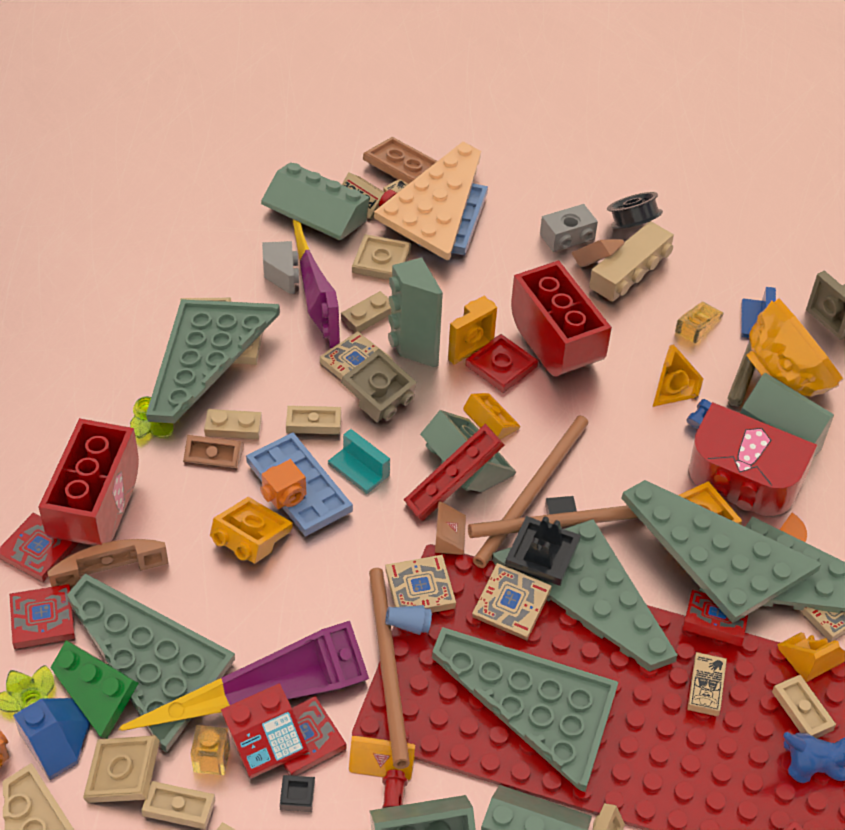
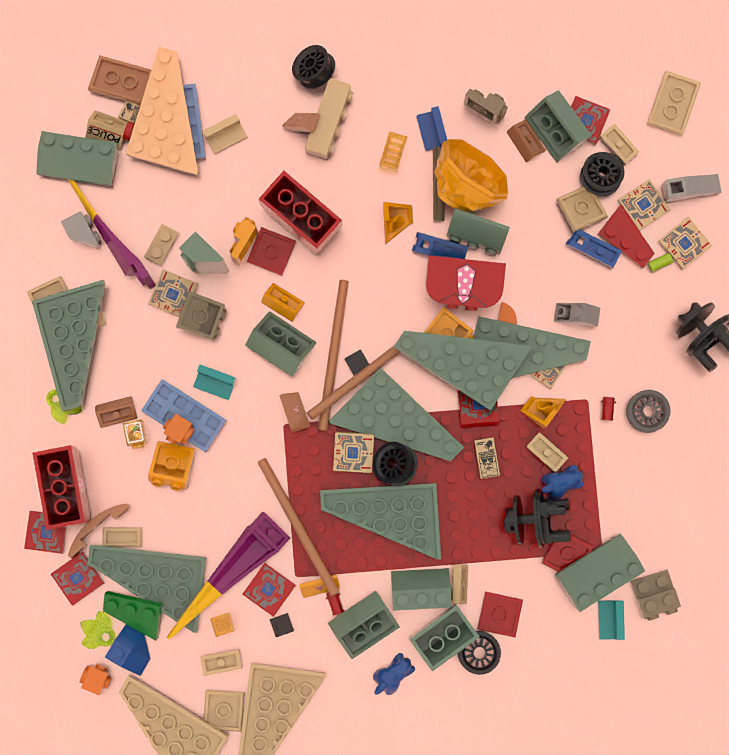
camera: 20 degrees left, 35 degrees up
tan tile [83,735,160,803] -> none
tan plate [204,409,262,439] -> none
red slope [221,683,309,779] -> none
tan plate [286,405,341,434] -> none
tan tile [352,234,411,280] -> none
tan tile [385,555,456,613] -> none
medium blue cone [385,605,432,635] -> none
red tile [403,424,505,521] -> none
black plate [505,516,581,586] -> none
light grey brick [540,204,598,252] -> none
none -> tan tile [102,527,142,547]
none -> clear yellow brick [122,419,148,450]
none -> tan panel [203,114,248,155]
none -> black wheel [373,442,418,487]
none -> black piece [503,489,571,548]

